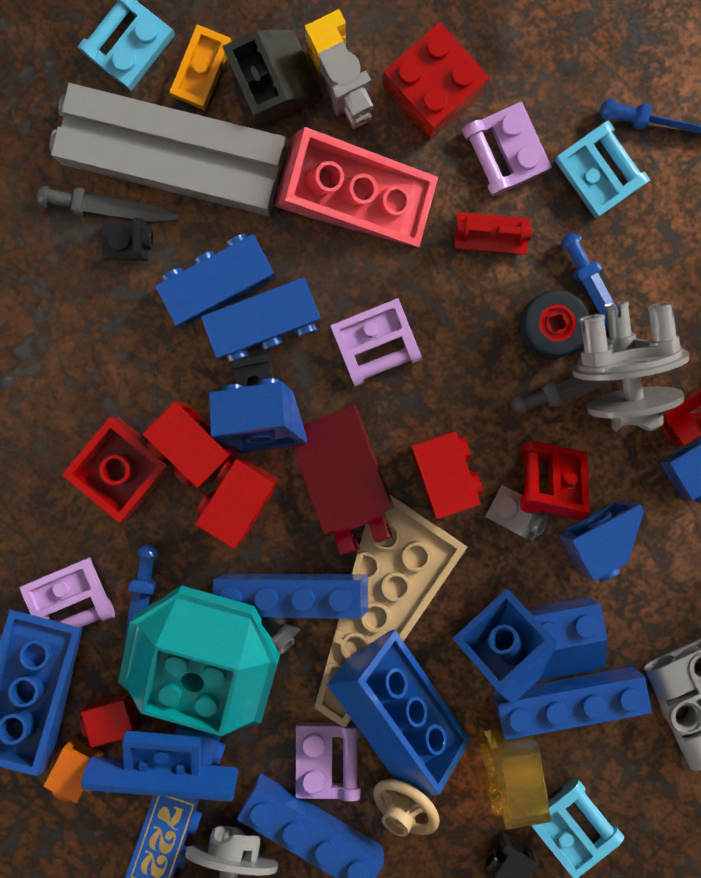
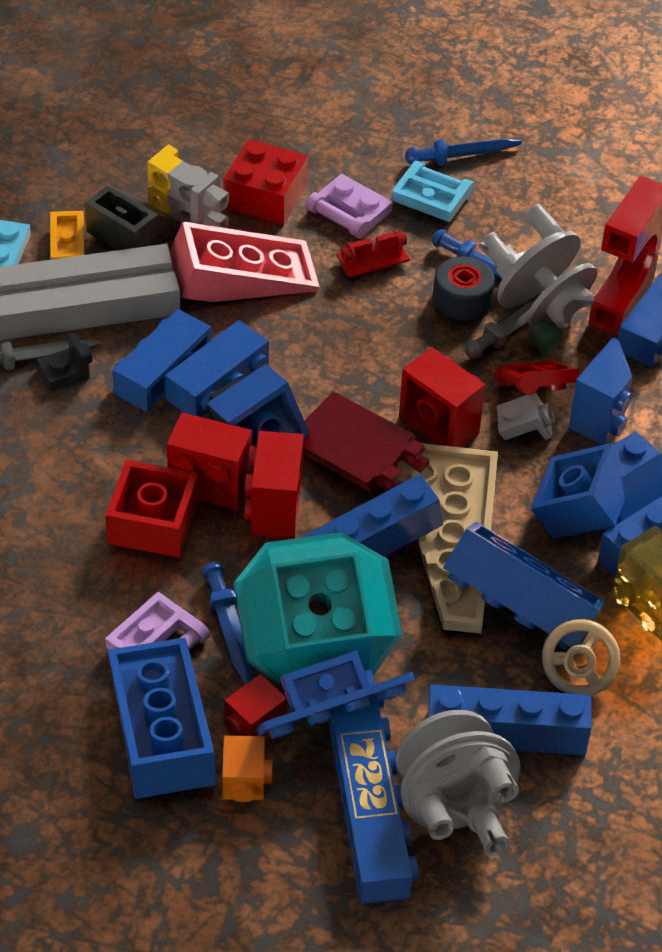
camera: 30 degrees left, 40 degrees down
lavender plate [296,722,361,801] -> none
lavender plate [330,298,422,387] -> none
none -> clear green bush [529,320,562,355]

